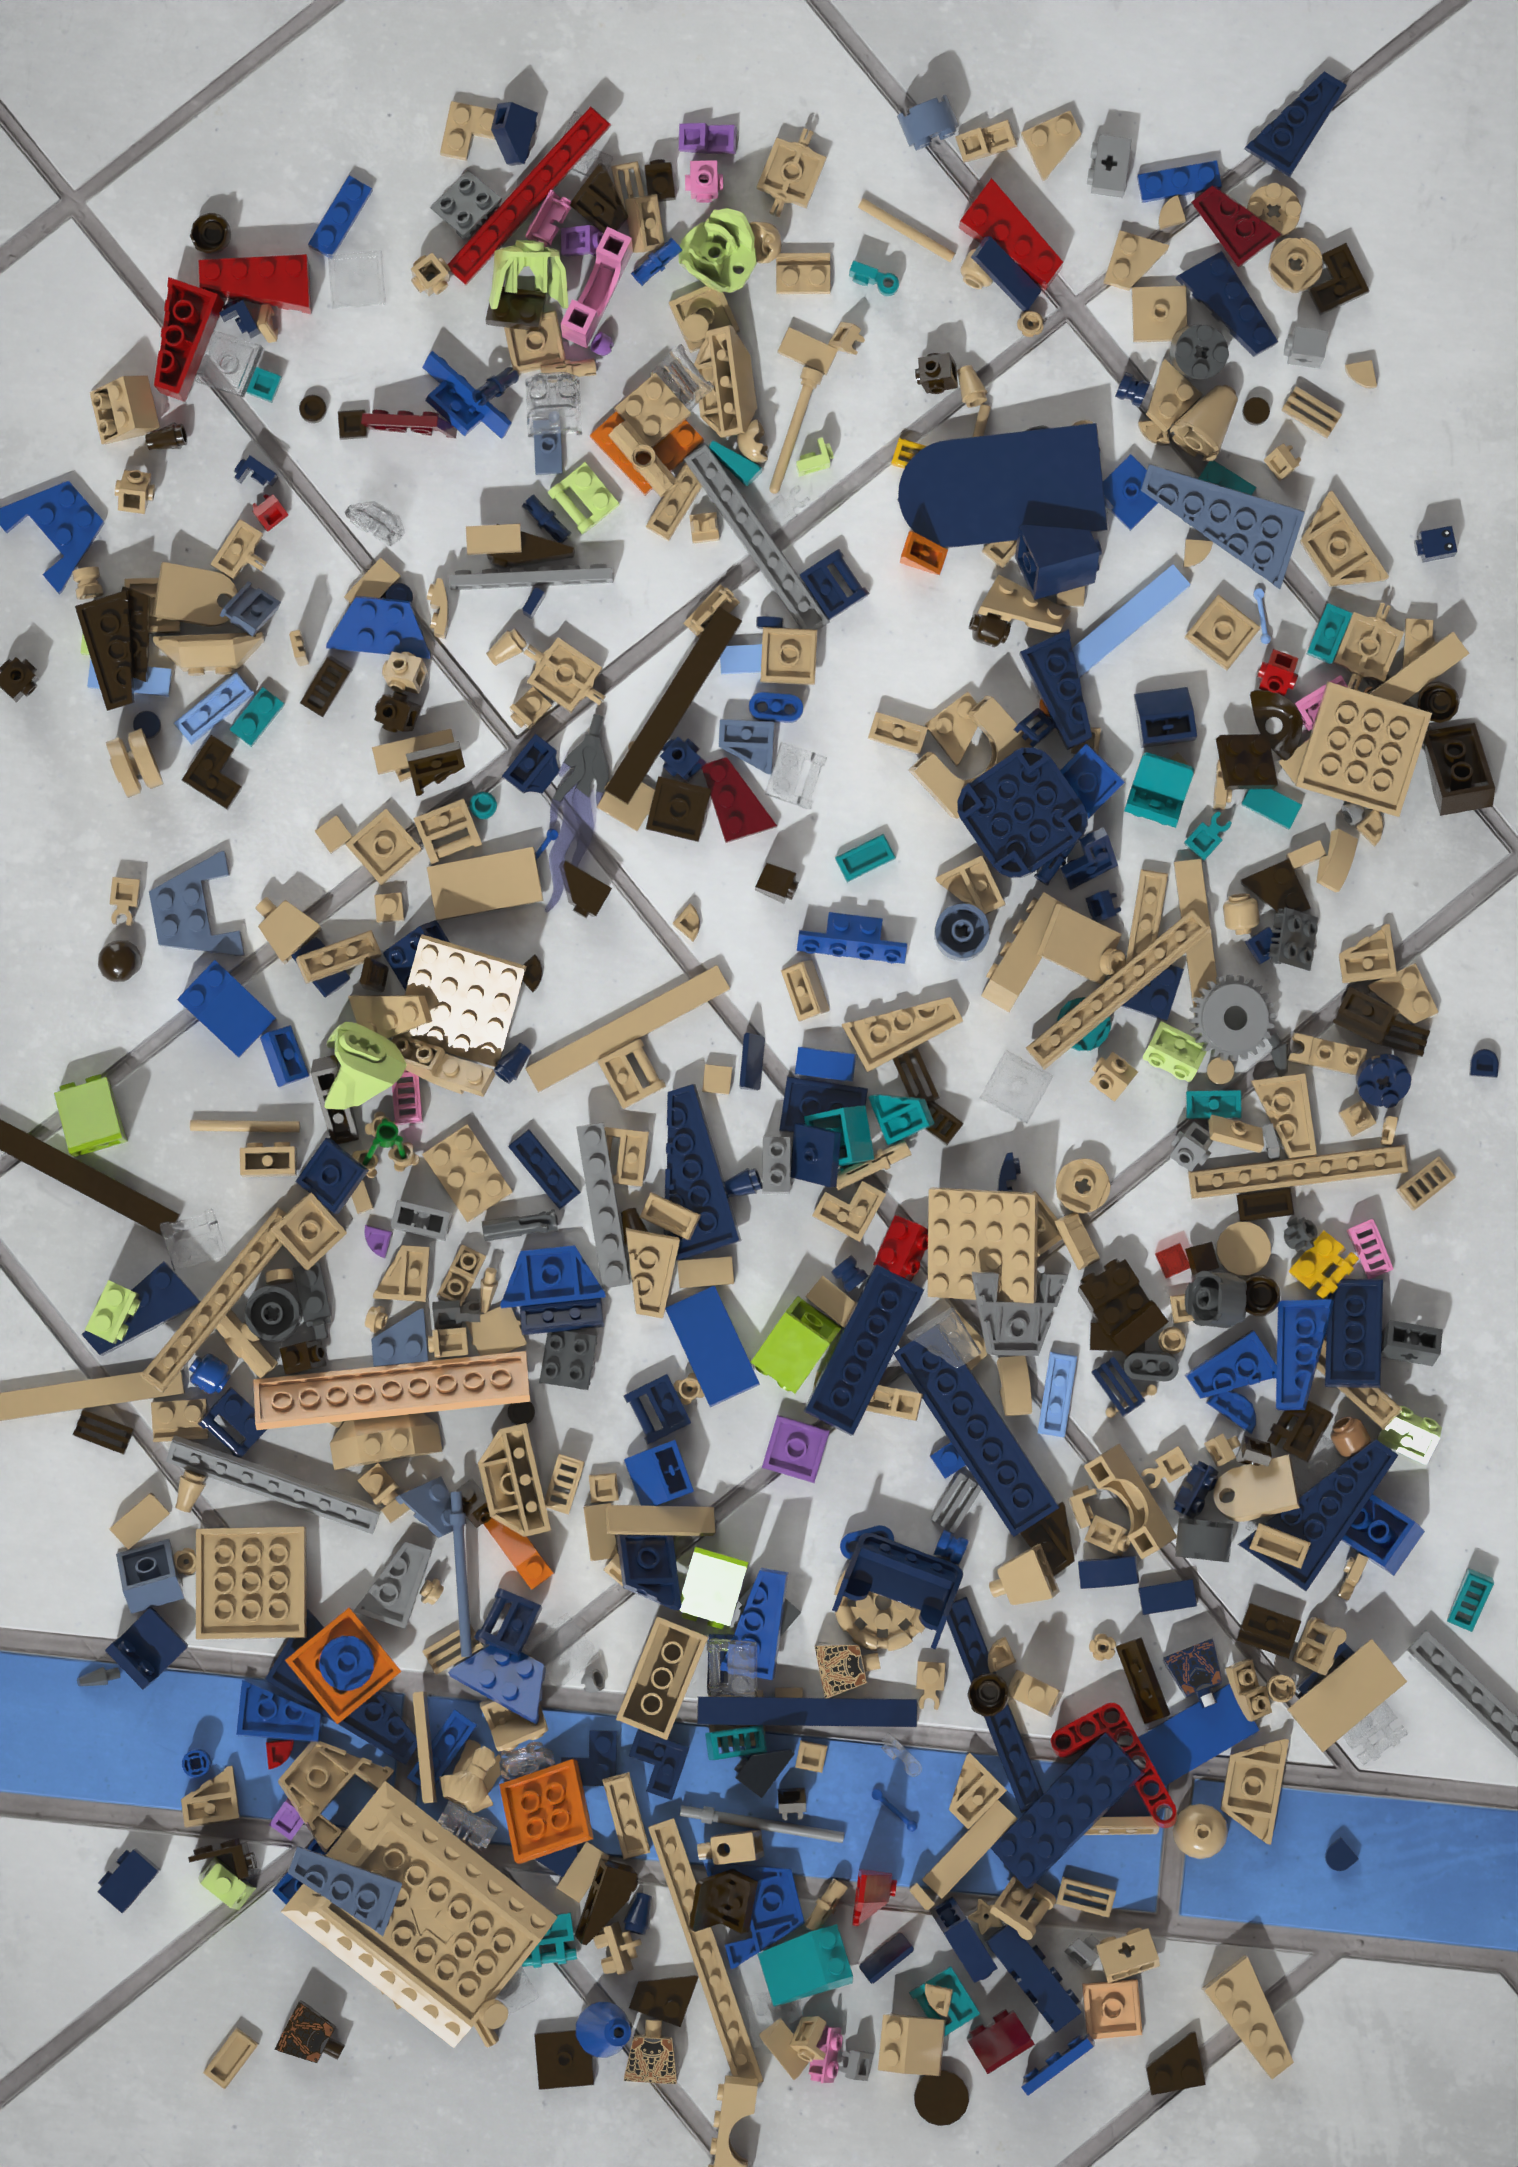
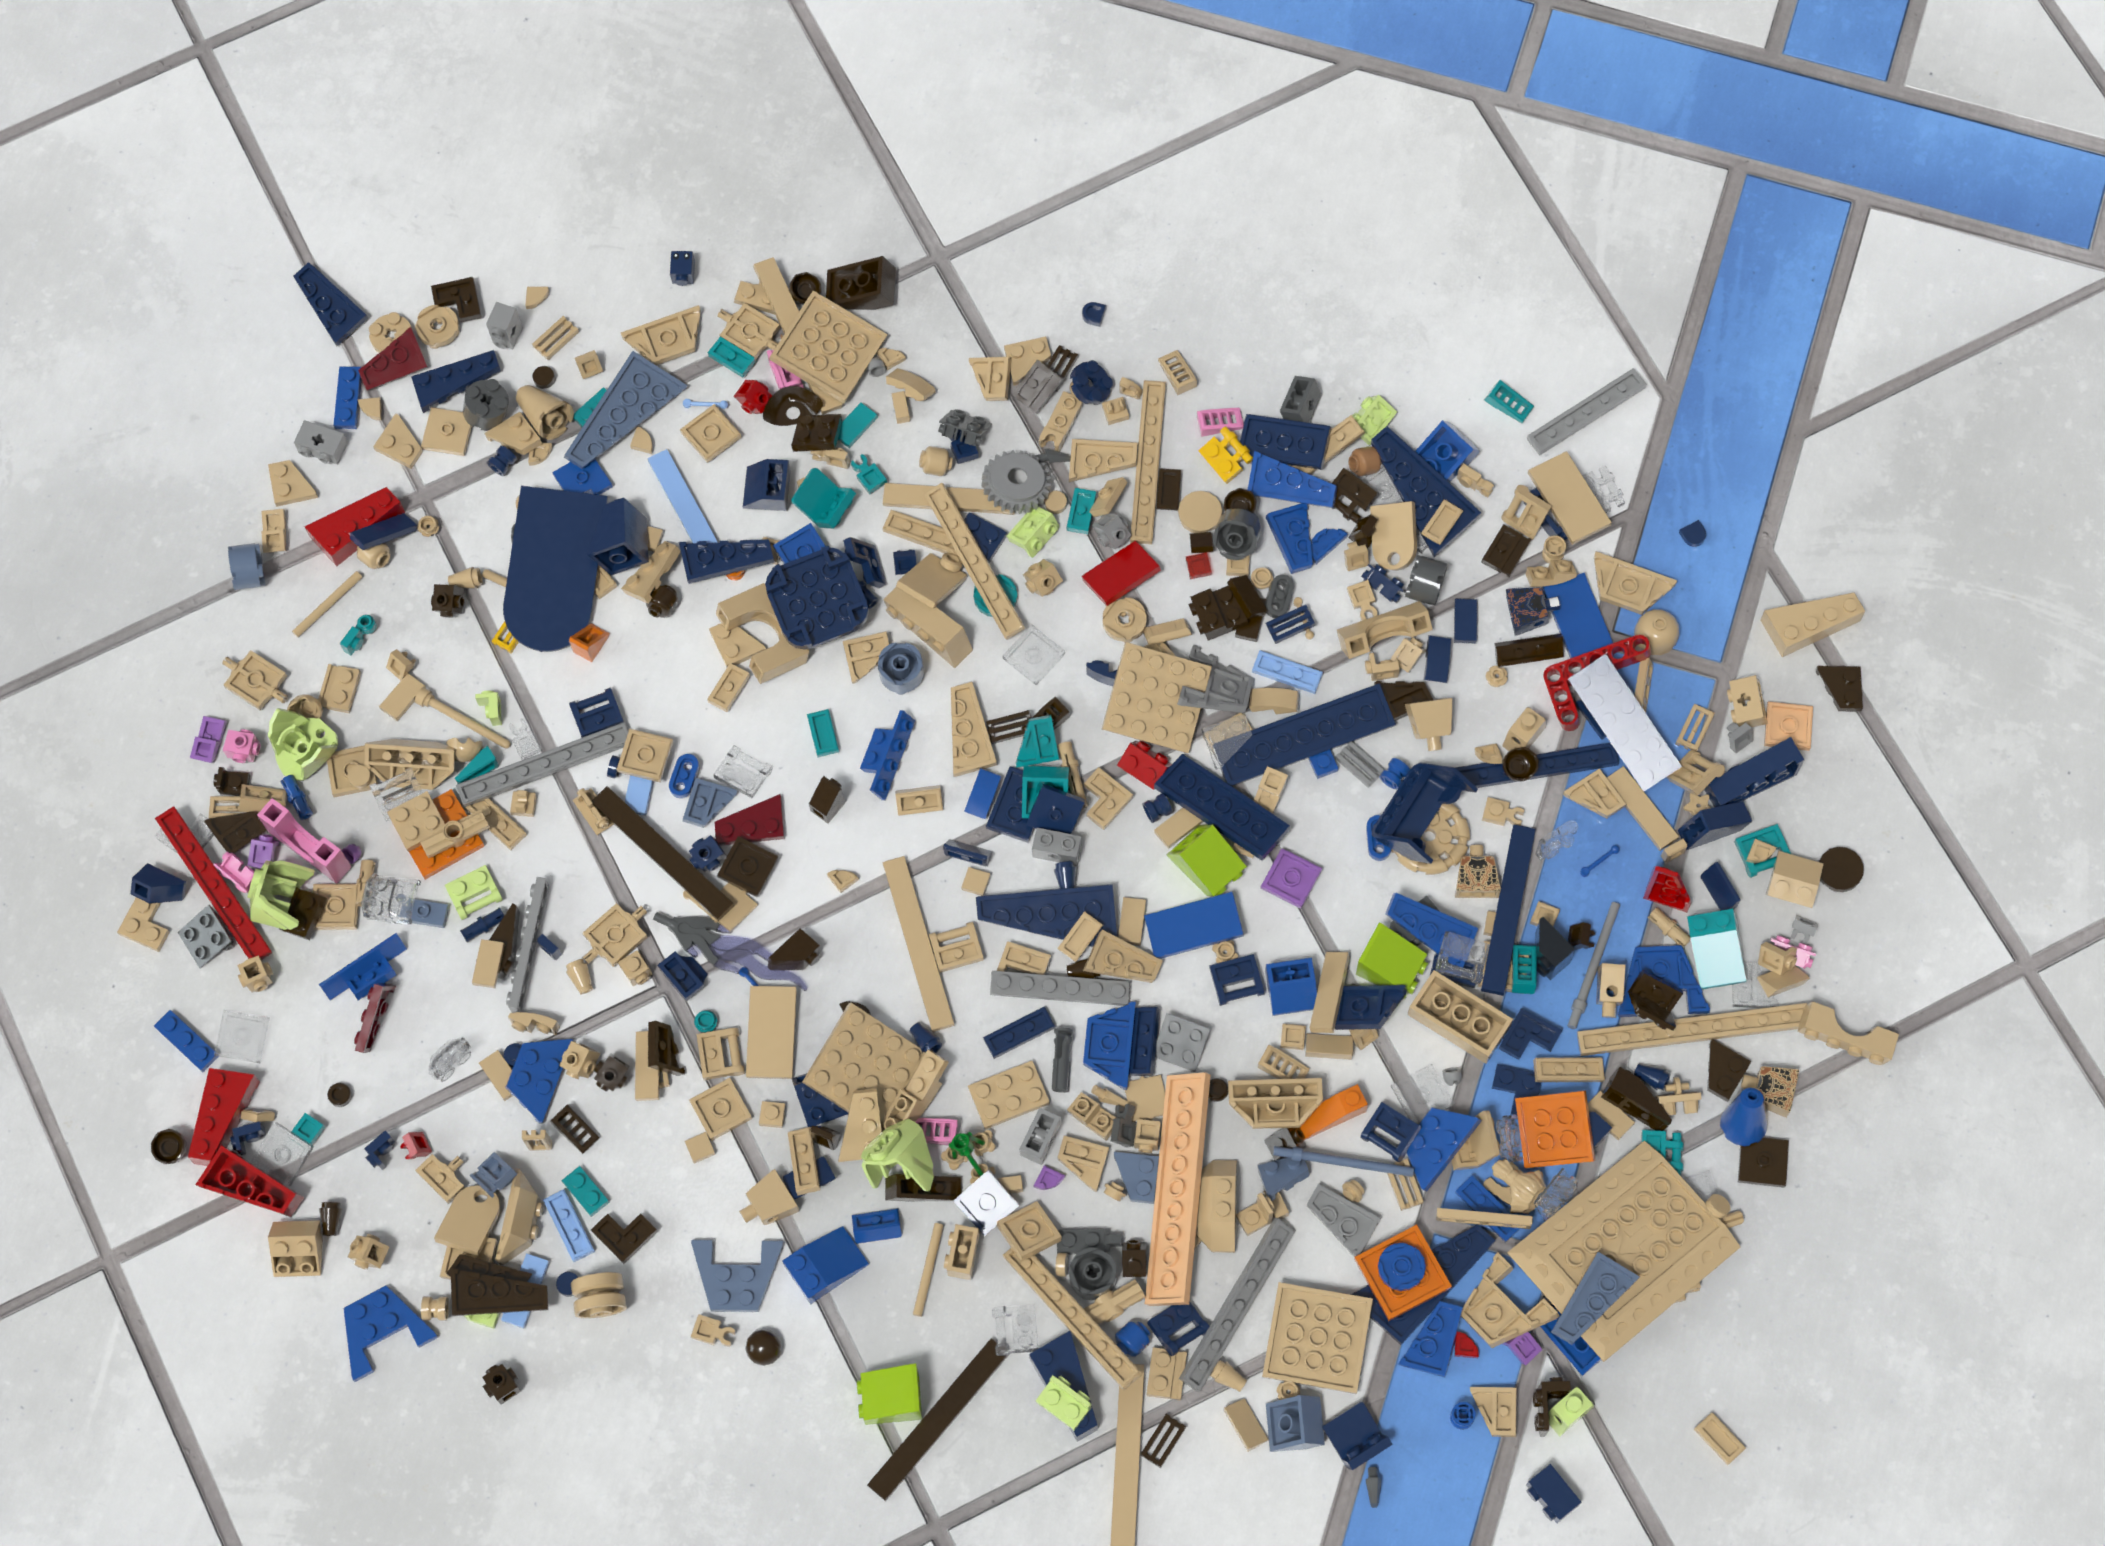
camera: 70 degrees left, 15 degrees down
torso [275,2000,345,2063] -> none
dark brown tile [338,410,367,440] -> none
dark blue pin [472,367,519,406] -> none
dark red slope [967,2009,1035,2074] -> none
dark blue tile [1013,708,1056,747] -> none
blue plate [1021,2034,1095,2096] -> none
dark brown wing [1240,859,1311,913] -> none
light grey tile [1262,1123,1280,1161] -> none
dark grey gear [1284,1217,1317,1252] -> none
none -> red tile [1081,541,1161,606]

